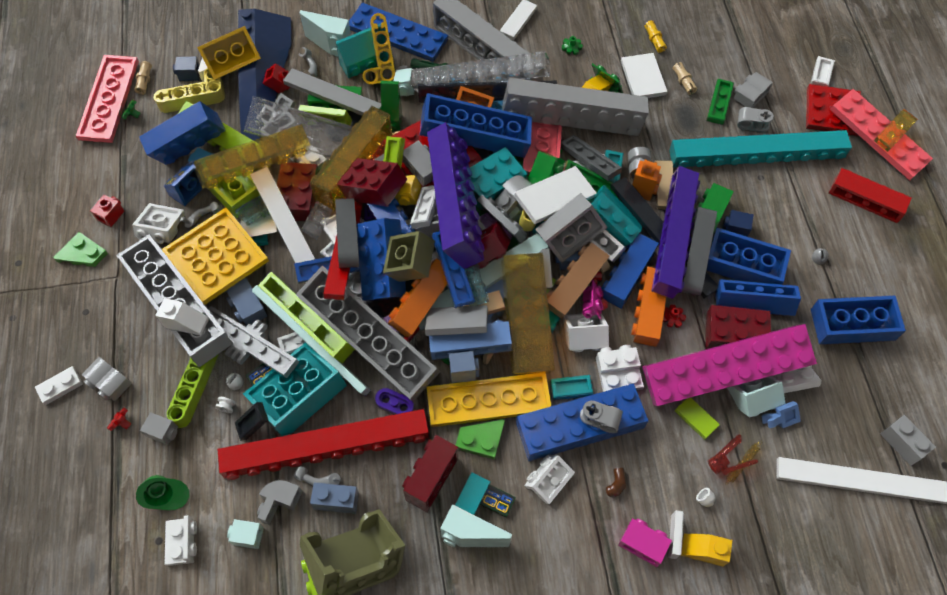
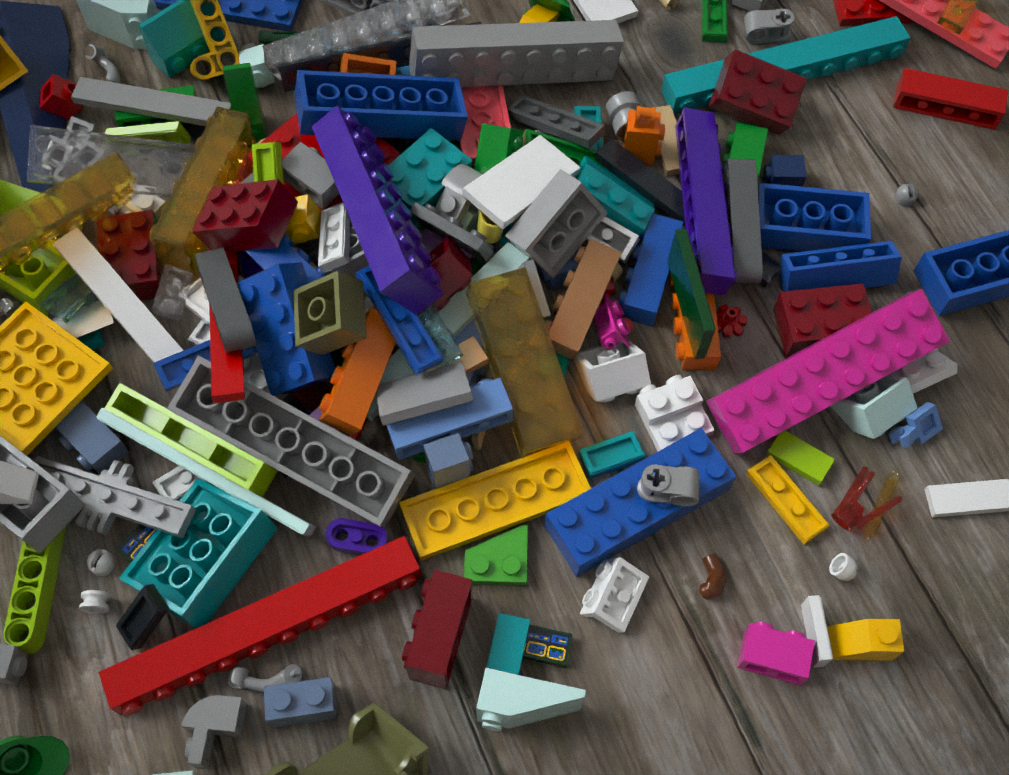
camera: 15 degrees left, 0 degrees up
none -> dark green tile [667,228,716,360]
none -> dark red brick [709,49,807,135]
none -> yellow tile [746,455,830,545]

